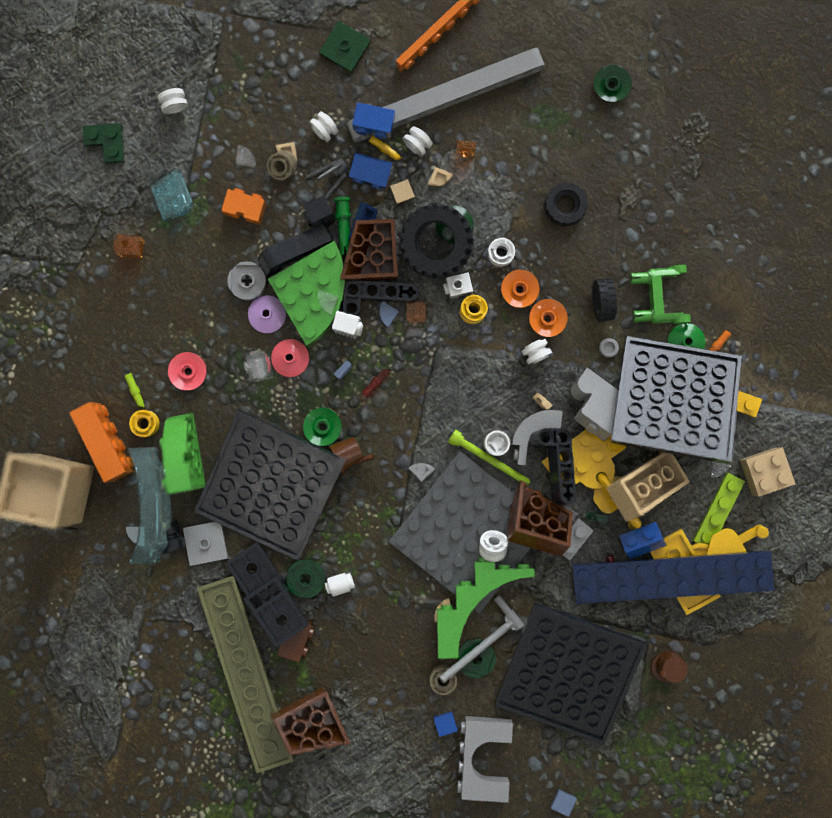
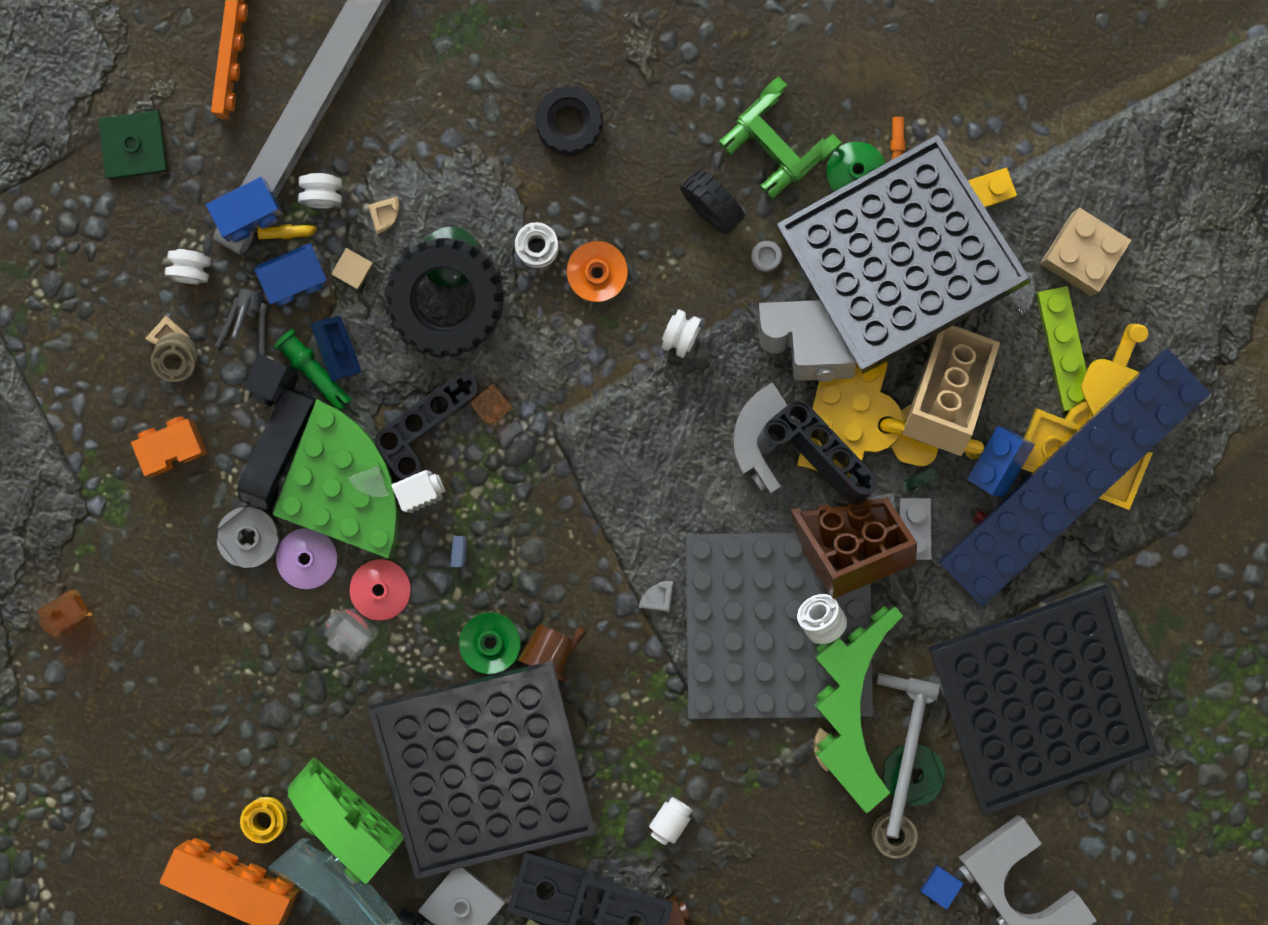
camera: 35 degrees left, 0 degrees up
lime piece [124,373,144,407] -> none
clear light blue plate [150,170,193,221] -> none
coral dish [168,352,207,390] -> none
clear tile [236,145,256,167] -> none
dark green plate [287,559,325,598] -> none
reddish brown wedge [340,219,398,281] -> none
clear red piece [362,369,390,398] -> none
sand blue tile [380,301,399,328] -> none
white brick [443,272,473,299] -> none
lime piece [448,429,530,486] -> none
clear orange plate [456,140,476,157] -> none
yellow wheel [459,295,488,324] -> none
white wheel [483,431,510,456] -> none
orange dish [529,299,568,337] -> none
tan tile [532,393,552,411] -> none
sand blue tile [550,789,577,817] -> none
reddish brown hat [651,651,688,683] -> none

